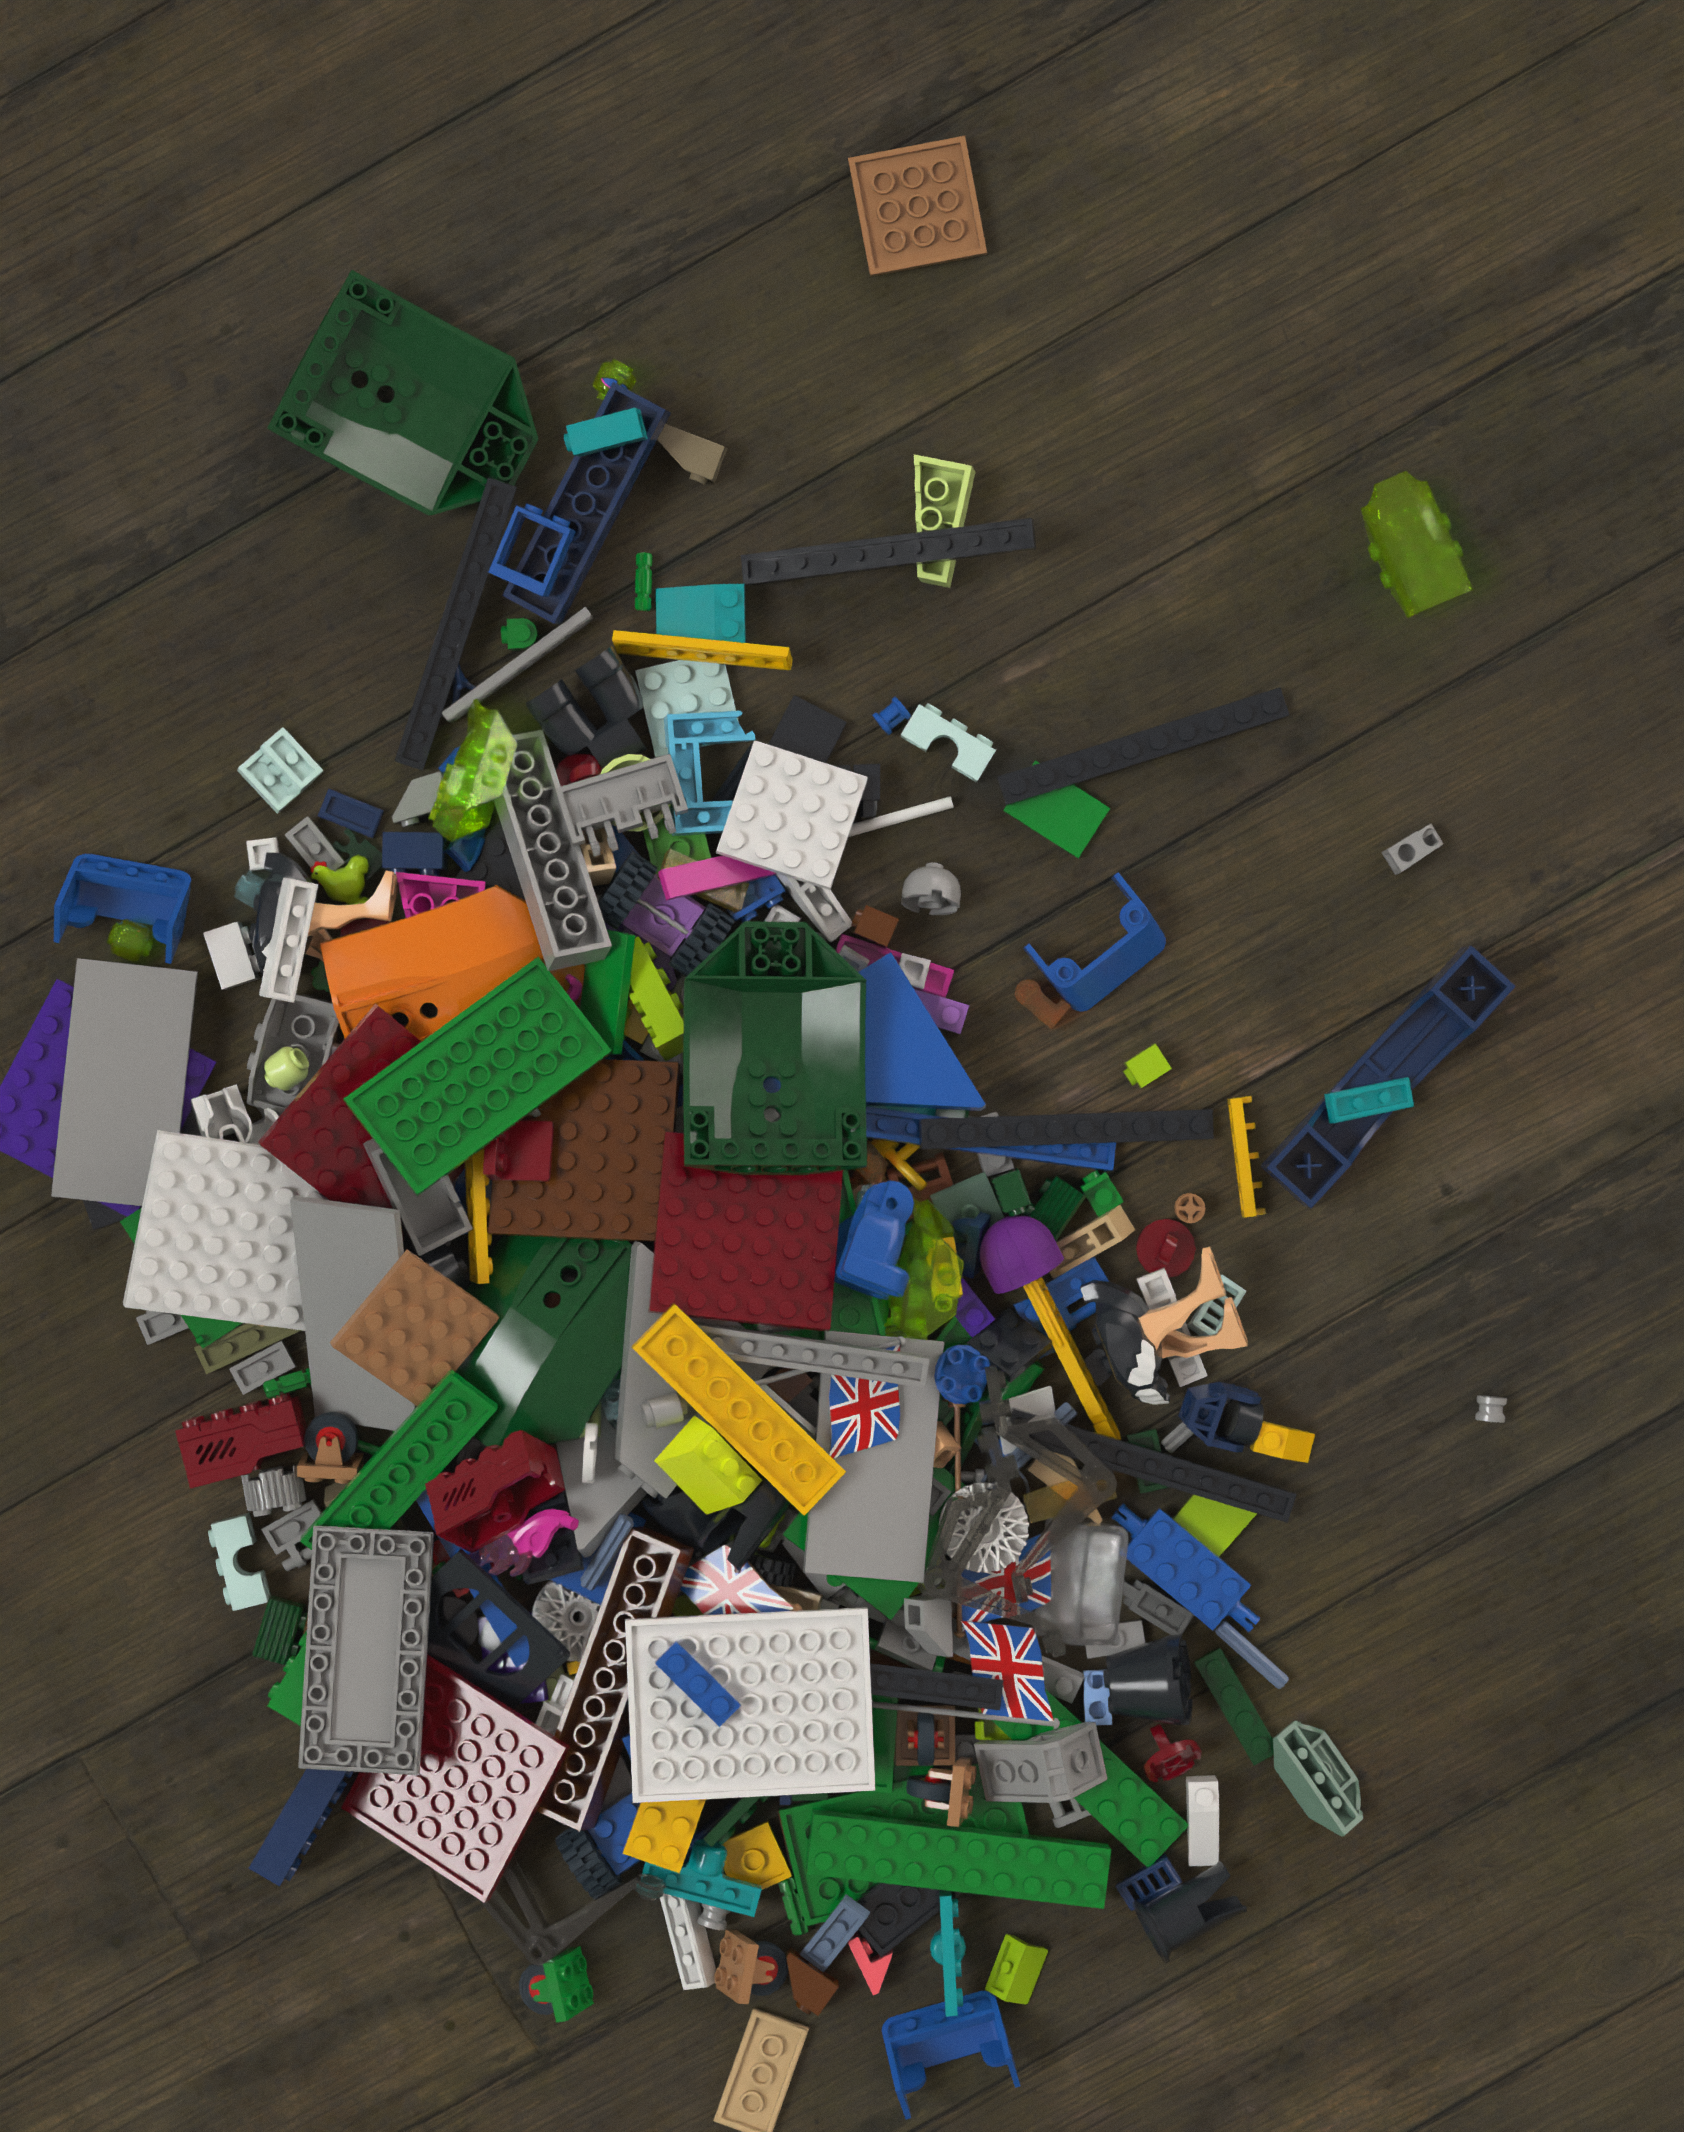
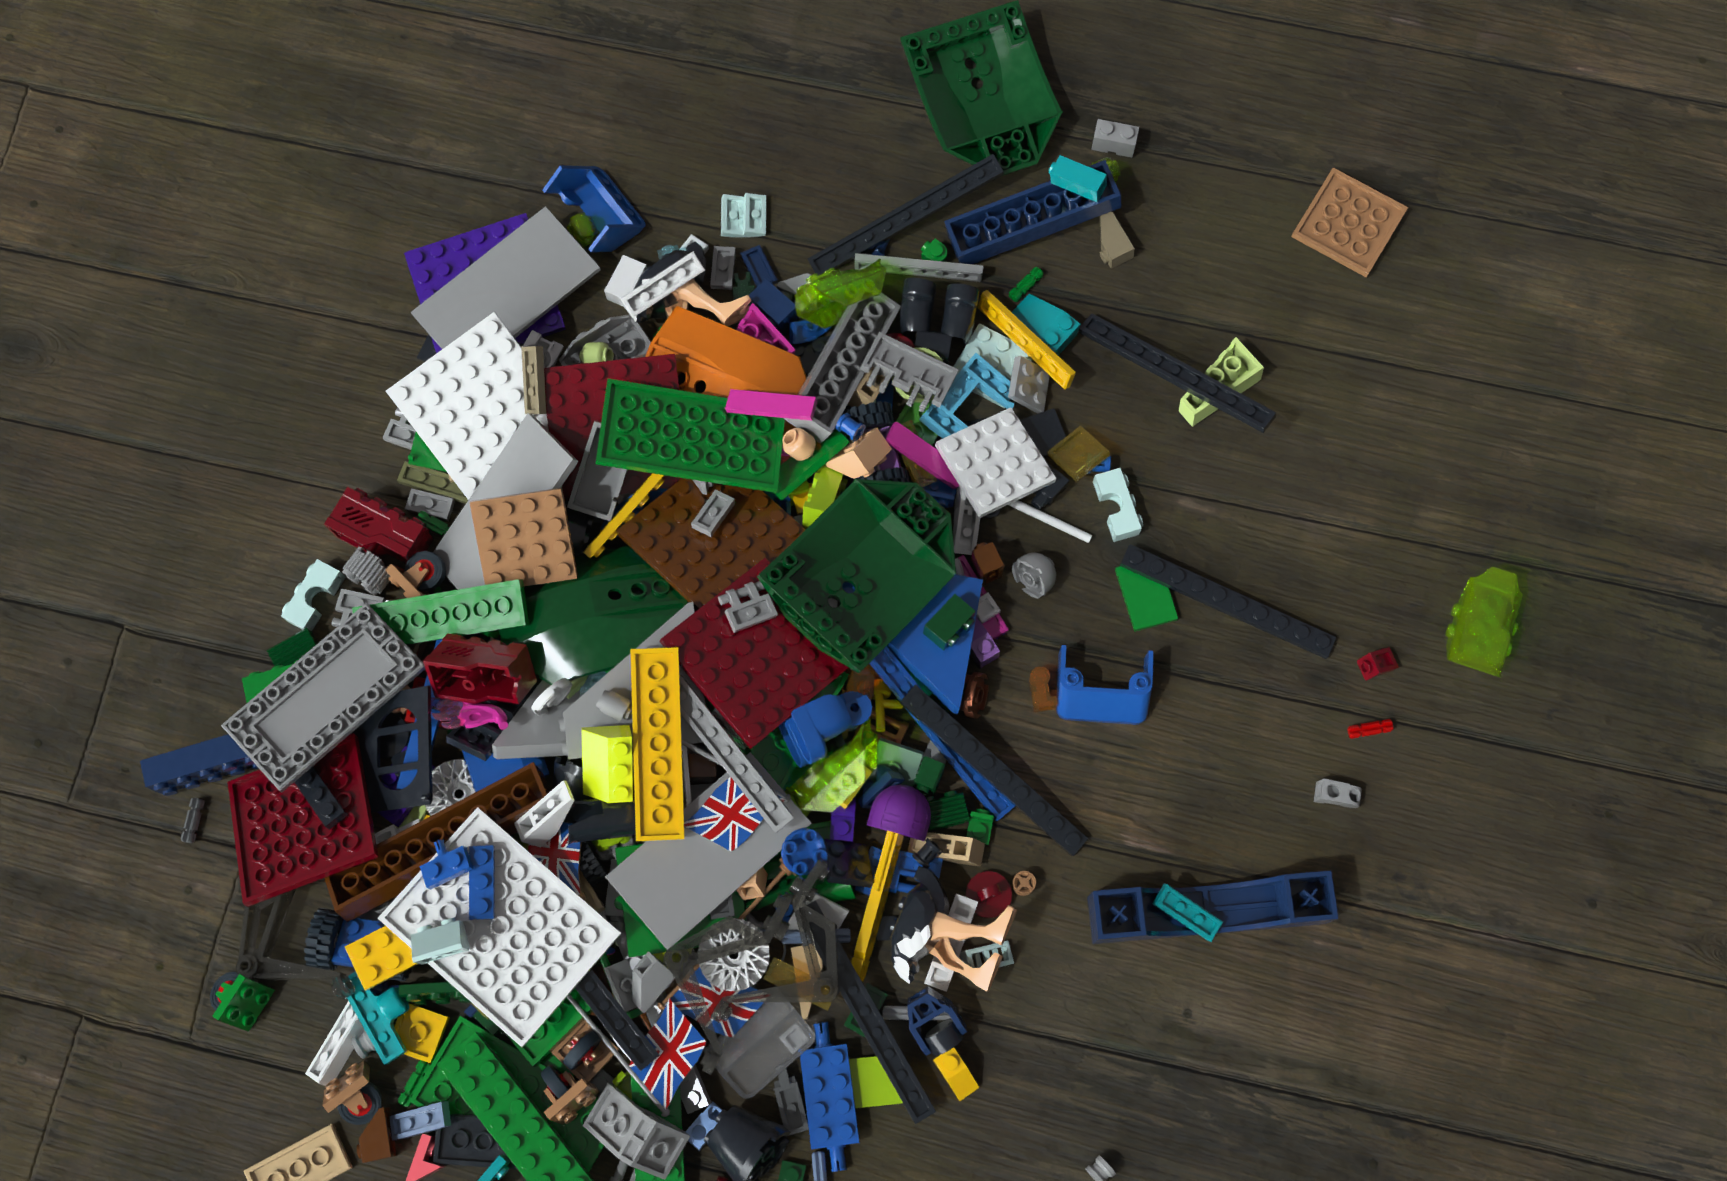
camera: 45 degrees right, 15 degrees down
lime animal [310,854,369,905] -> none
dark red bracket [483,1120,554,1182] -> none
blue window [488,503,576,597] -> none
sand blue axle [580,1514,634,1590] -> none
light grey plate [1083,1619,1145,1659] -> none
lime brick [1123,1044,1172,1088] -> none
yellow hinge [1227,1096,1266,1217] -> none
none -> dark grey axle [181,798,205,843]
none -> black plate [294,766,348,830]
none -> light aqua slope [411,918,470,964]
none -> blue plate [420,840,473,890]
none -> white slope [514,780,574,847]
none -> dark tan plate [521,346,546,414]
none -> light grey plate [691,489,735,537]
none -> light grey plate [718,581,778,633]
none -> dark pink tile [725,389,817,421]
none -> light nougat head [783,428,816,461]
none -> light nougat slope [825,428,892,479]
none -> blue bush [836,413,866,442]
none -> black bush [912,837,943,868]
none -> dark green brick [923,594,976,651]
none -> copper plate [960,672,989,718]
none -> light grey plate [1008,356,1050,413]
none -> clear yellow tile [1047,426,1110,482]
none -> light grey brick [1091,119,1139,158]
none -> red axle [1347,719,1393,739]
none -> dark red bracket [1357,647,1399,681]

